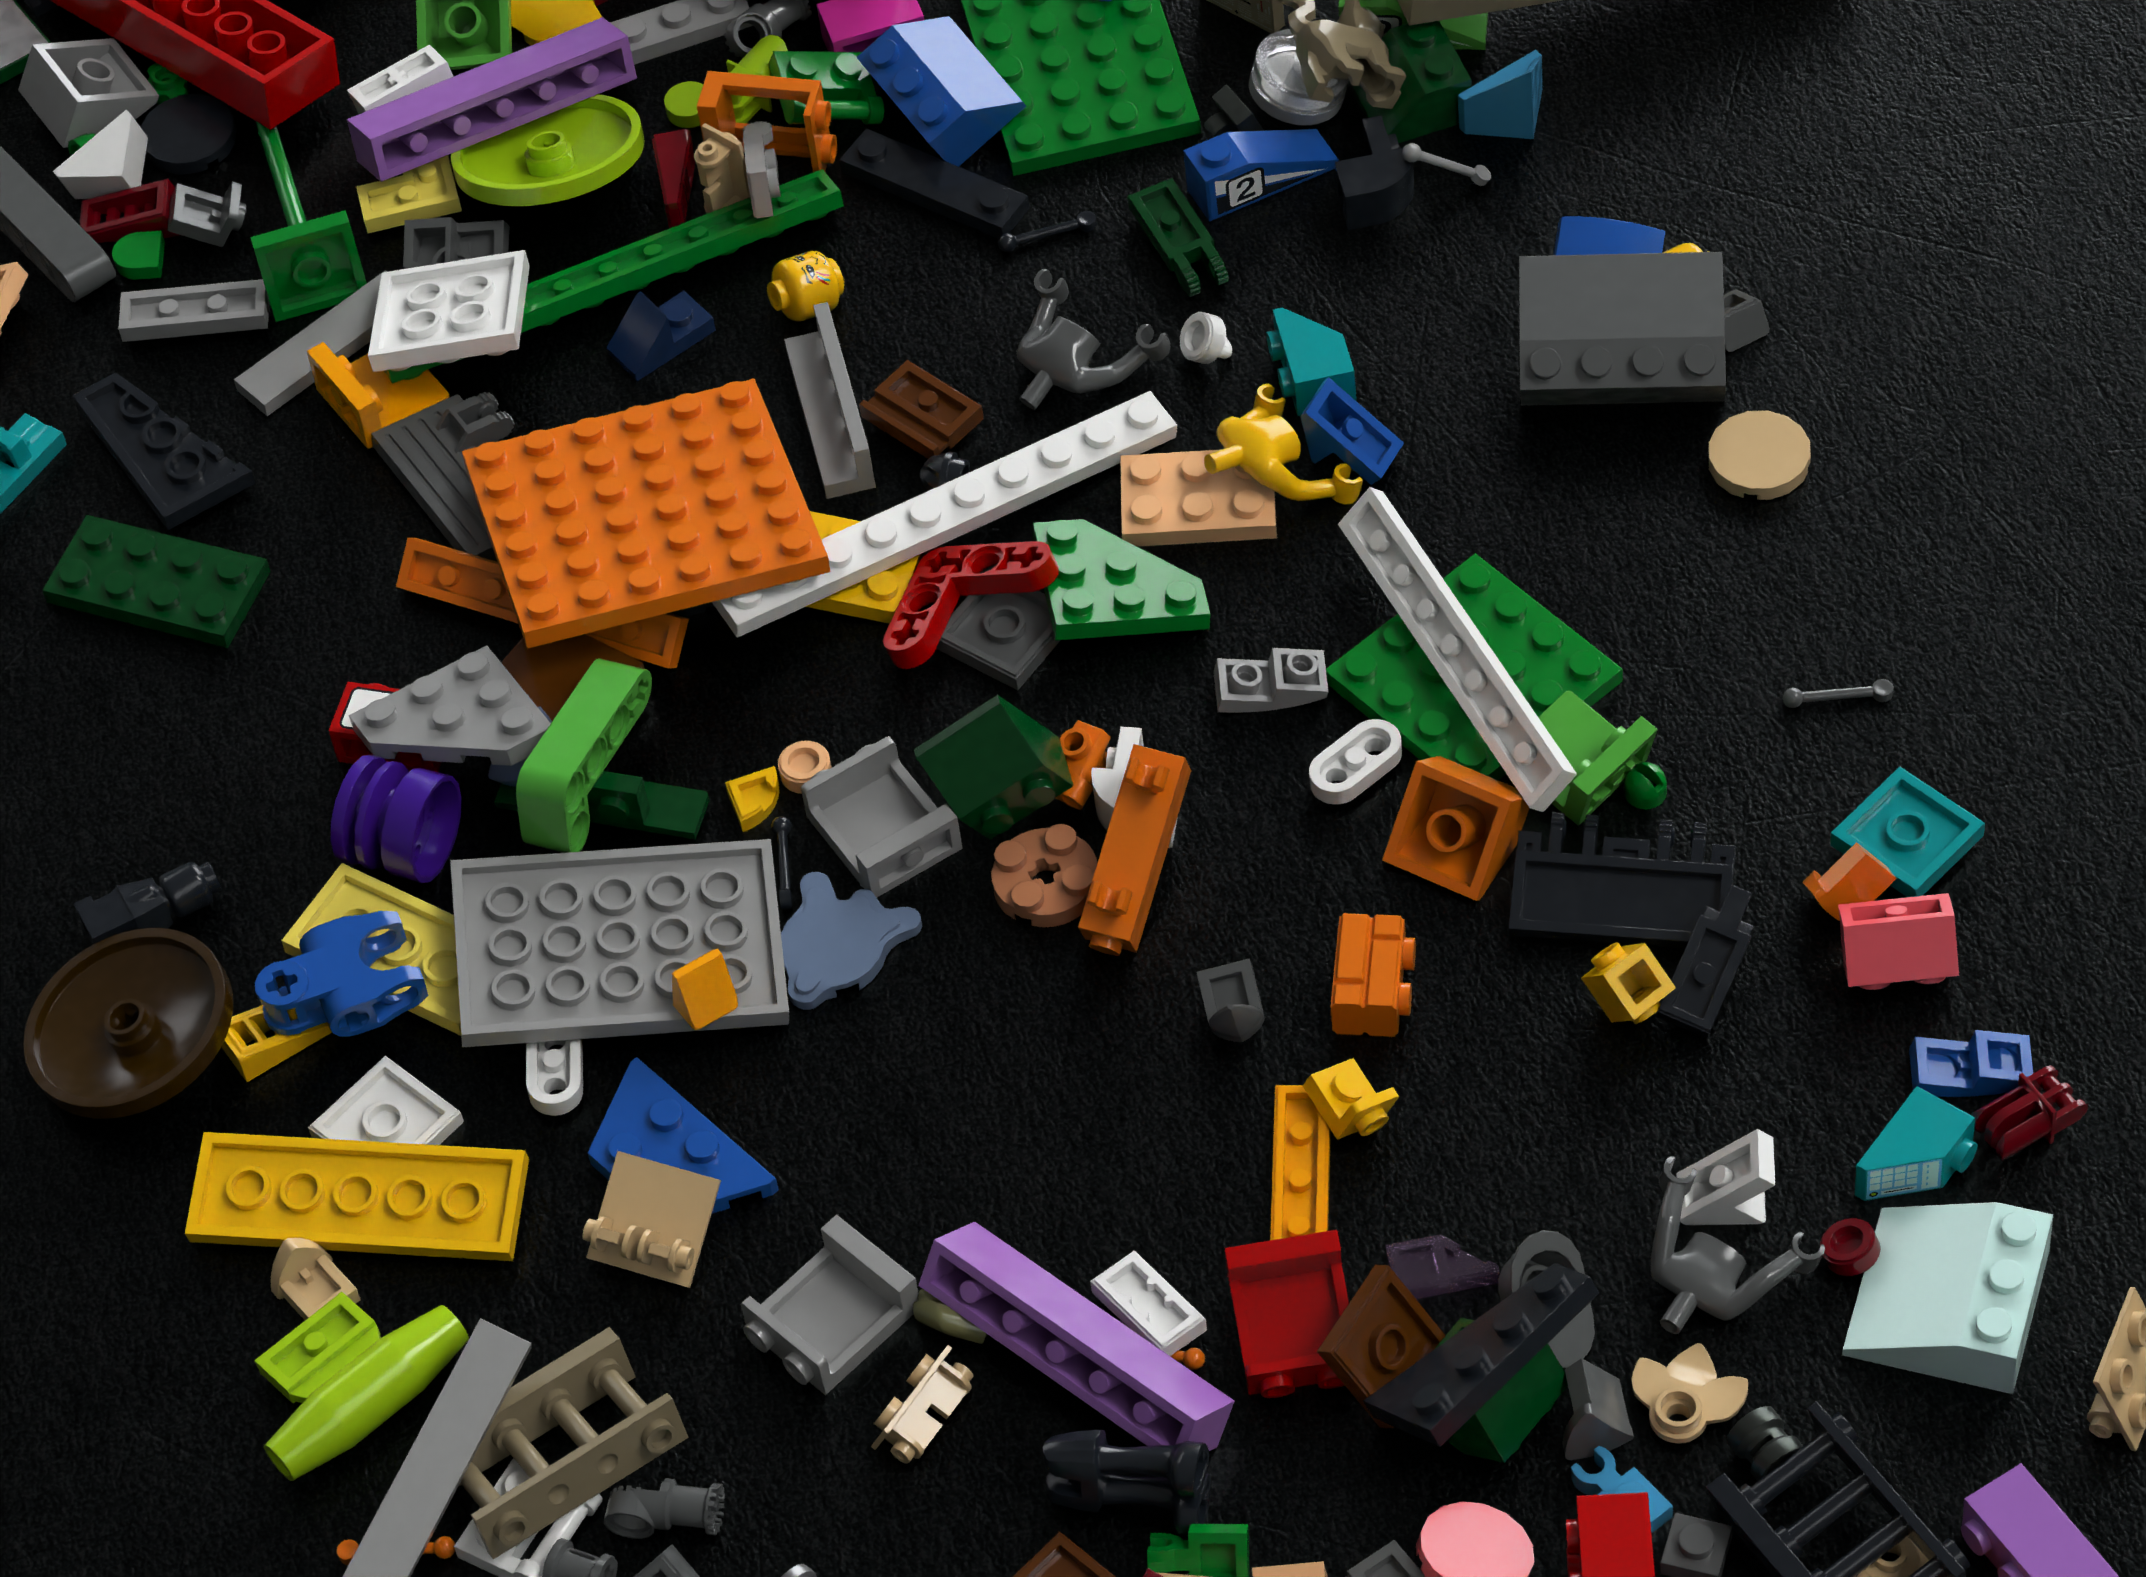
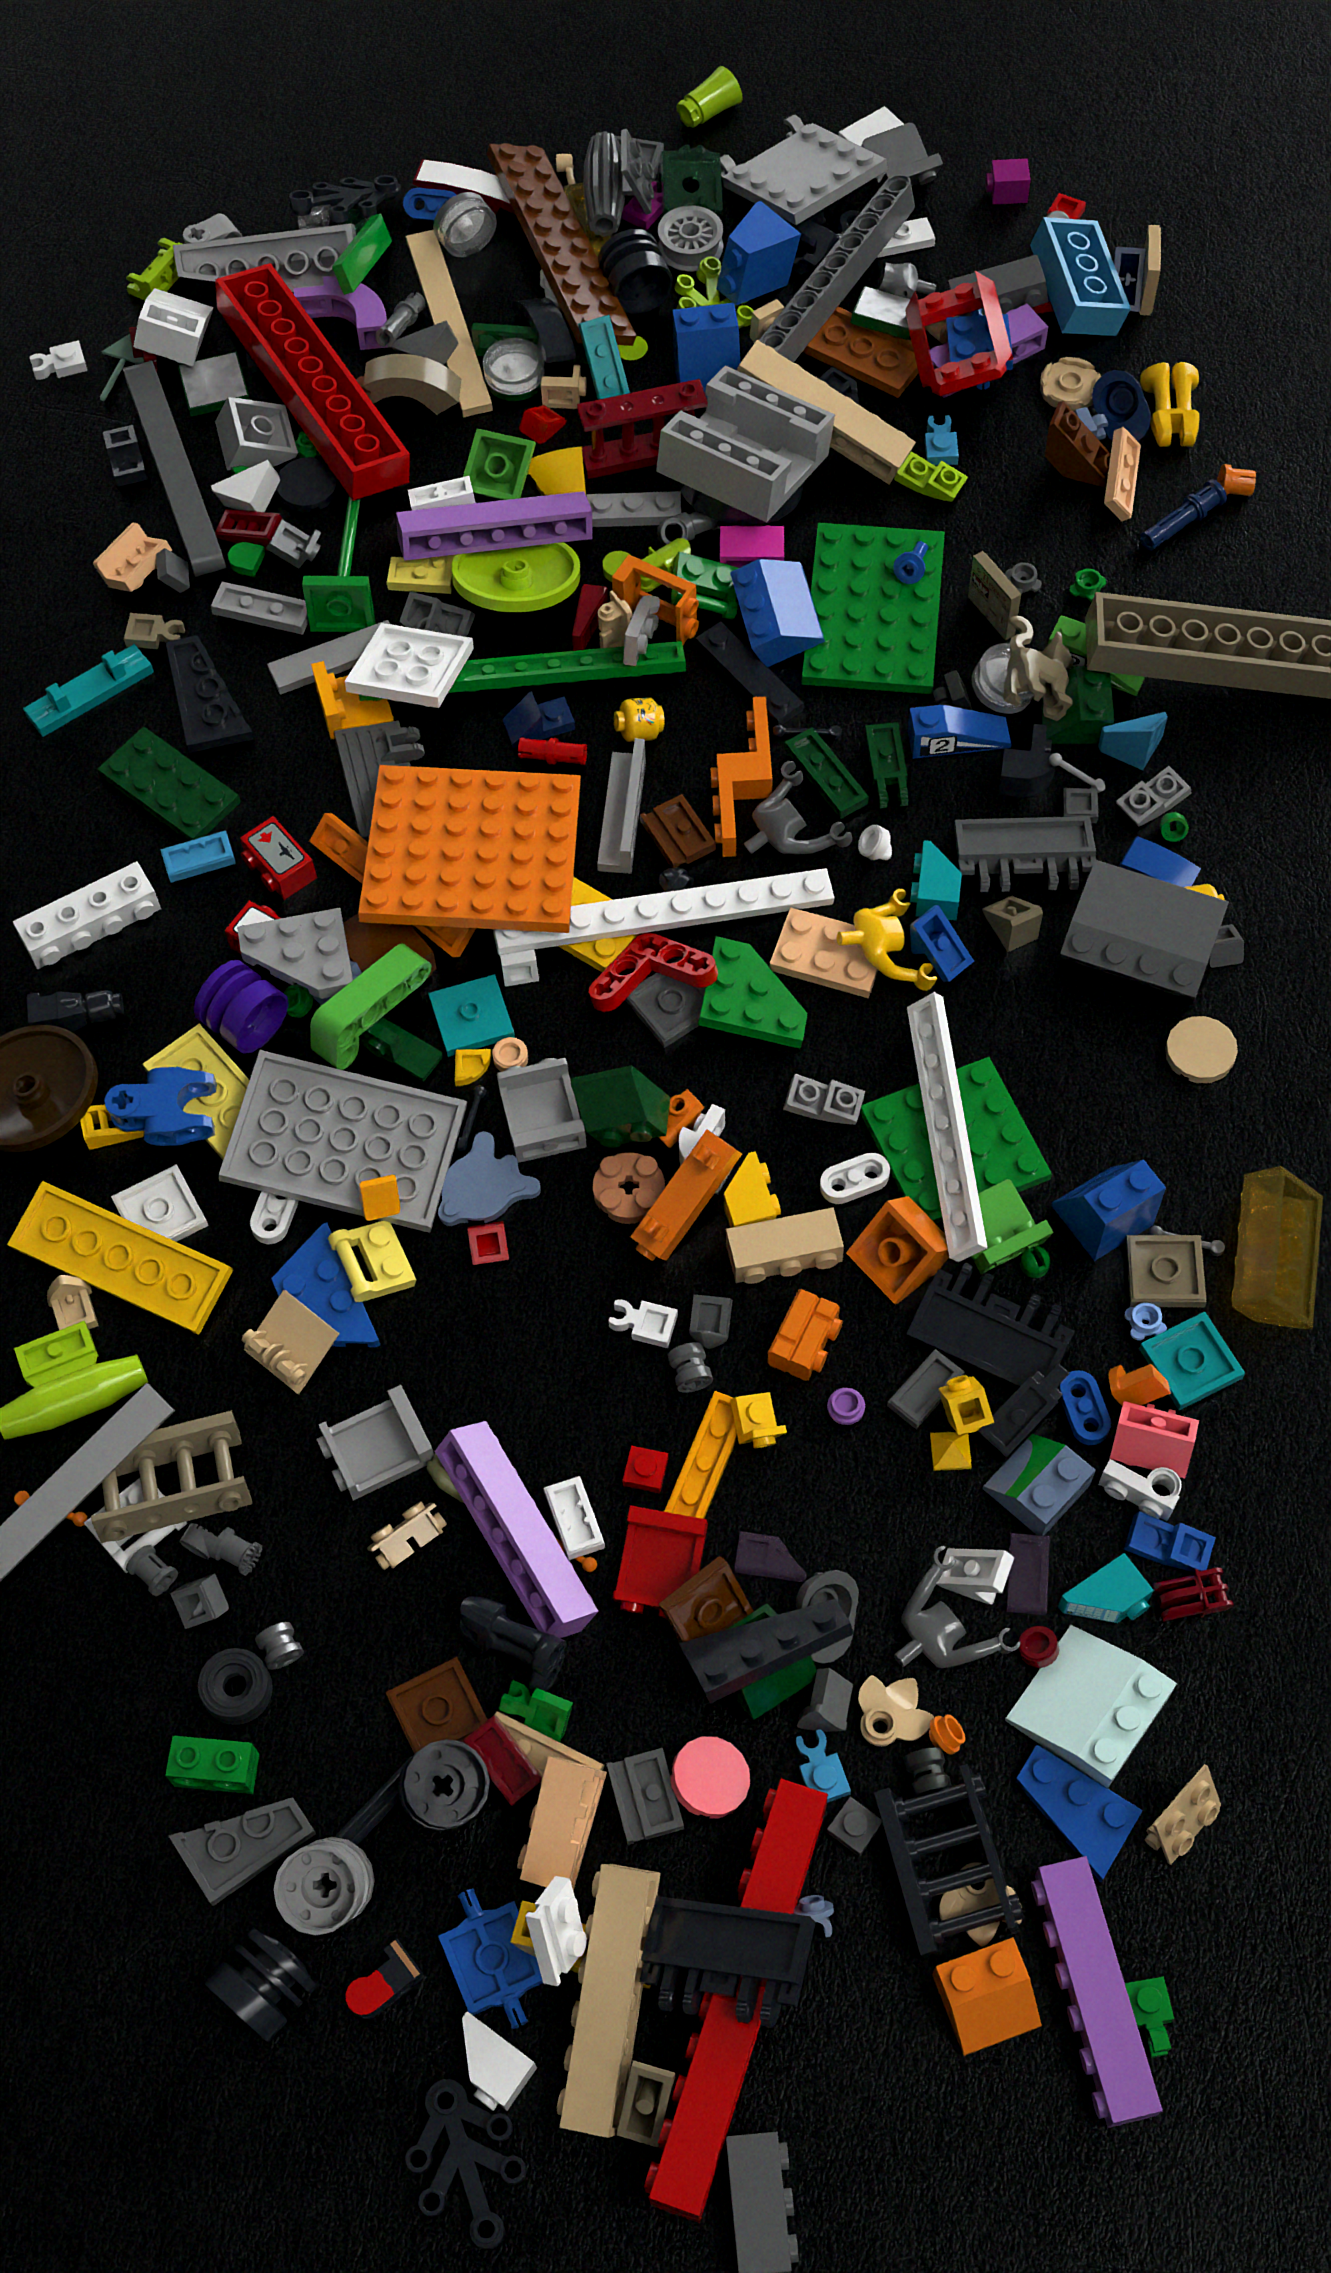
camera: 15 degrees right, 10 degrees up
none -> white brick [13,861,161,969]
none -> dark tan plate [124,613,185,649]
none -> dark grey tile [156,548,190,593]
none -> dark azure plate [160,830,236,883]
none -> brick [240,816,317,900]
none -> green plate [284,984,313,1018]
none -> light yellow plate [328,1221,416,1302]
none -> teal plate [428,974,515,1057]
none -> red slope [467,1221,509,1265]
none -> white tile [500,949,539,987]
none -> red pin [518,737,587,765]
none -> white plate [609,1300,678,1348]
none -> red plate [623,1446,669,1493]
none -> dark grey wheel [668,1342,713,1393]
none -> orange bracket [710,697,772,857]
none -> yellow slope [724,1151,781,1228]
none -> tan brick [726,1207,844,1284]
none -> dark green plate [785,727,869,819]
none -> medium lavender plate [827,1388,865,1425]
none -> dark grey tile [887,1349,964,1429]
none -> orange plate [929,1714,965,1755]
none -> yellow slope [930,1432,971,1471]
none -> dark grey hinge [954,816,1096,892]
none -> dark tan slope [982,896,1043,952]
none -> sand blue slope [983,1434,1096,1539]
none -> clear purple tile [1006,1533,1050,1615]
none -> blue wing [1015,1745,1143,1882]
none -> blue slope [1051,1159,1166,1261]
none -> blue plate [1059,1370,1111,1445]
none -> dark grey tile [1062,788,1098,823]
none -> white plate [1099,1459,1181,1521]
none -> light grey slope [1116,766,1191,827]
none -> light blue plate [1124,1303,1167,1341]
none -> dark tan tile [1126,1235,1206,1307]
none -> green hinge [1160,812,1189,842]
none -> clear yellow slope [1232,1166,1323,1330]

